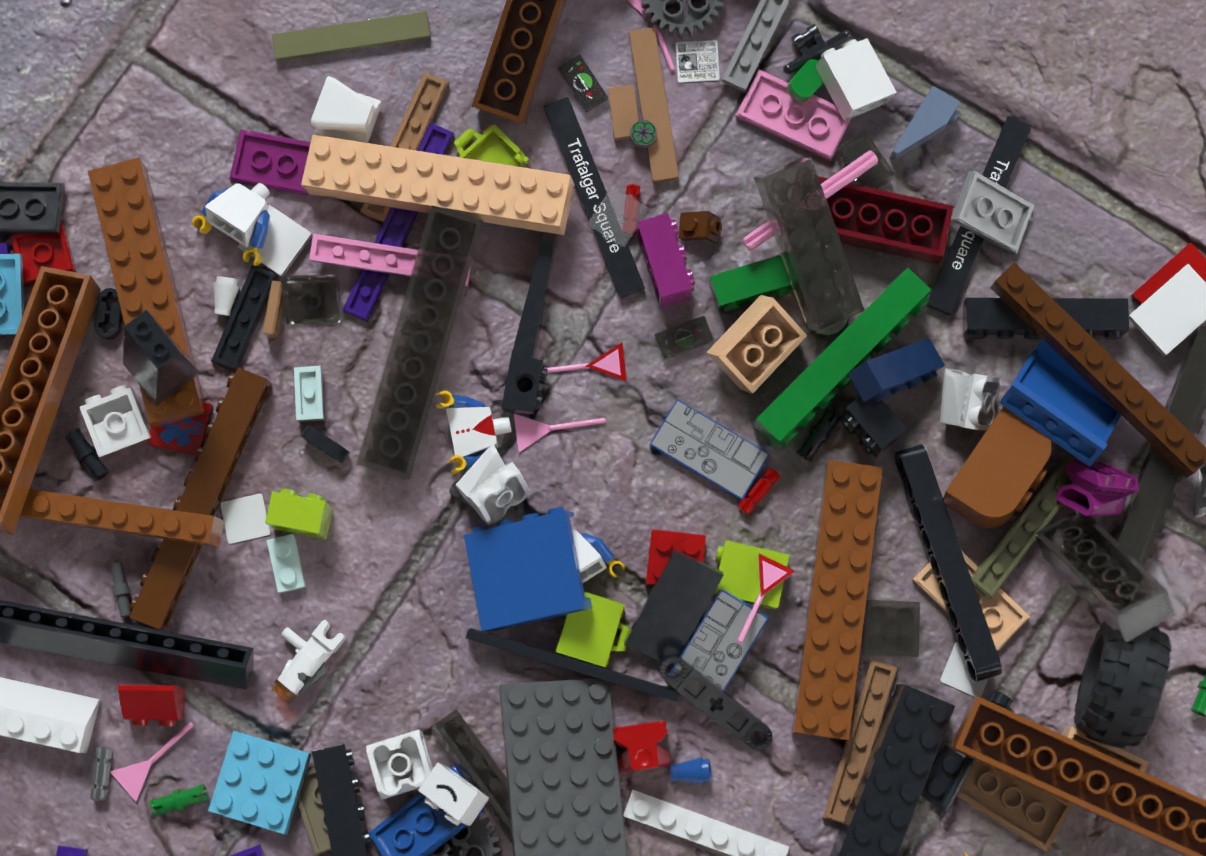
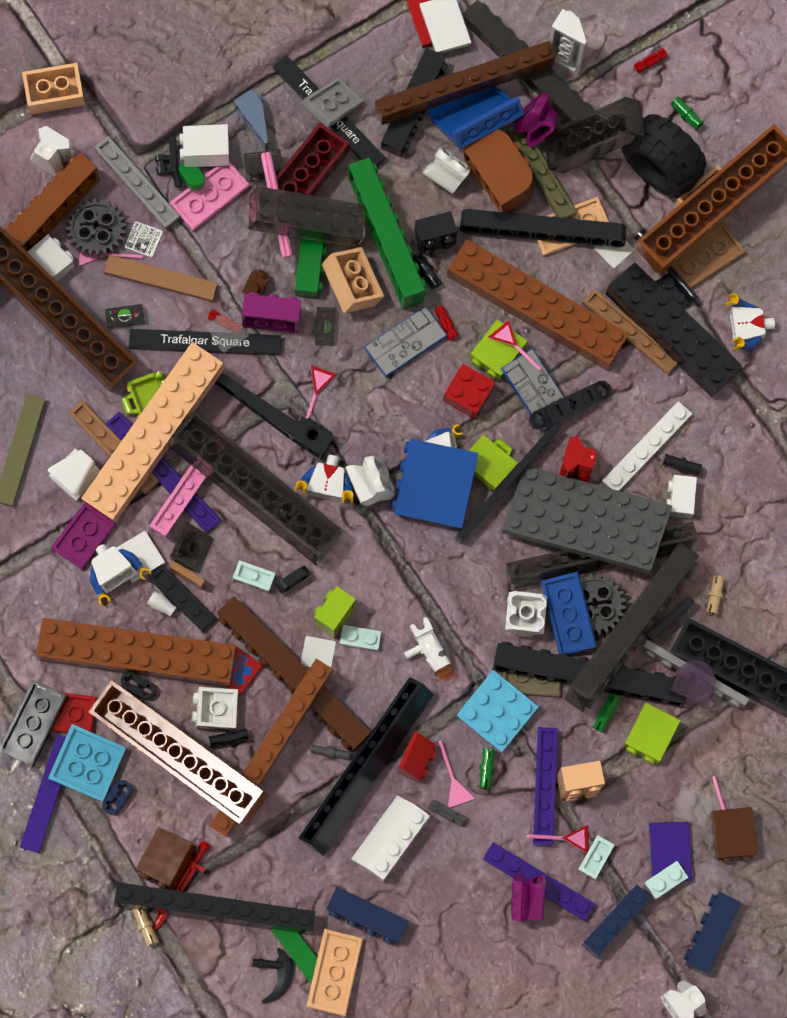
camera: 75 degrees left, 5 degrees down
black slope [123,310,200,406] -> none
white brick [418,762,489,826] -> none
bright pink piece [513,413,606,453] -> none
medium nougat tile [608,85,639,141] -> none
black tile [624,549,724,667] -> none
tile [630,120,657,148] -> none
blue cone [670,757,712,784] -> none
dark blue brick [848,338,945,402] -> none
clear smoke plate [863,600,920,658] -> none

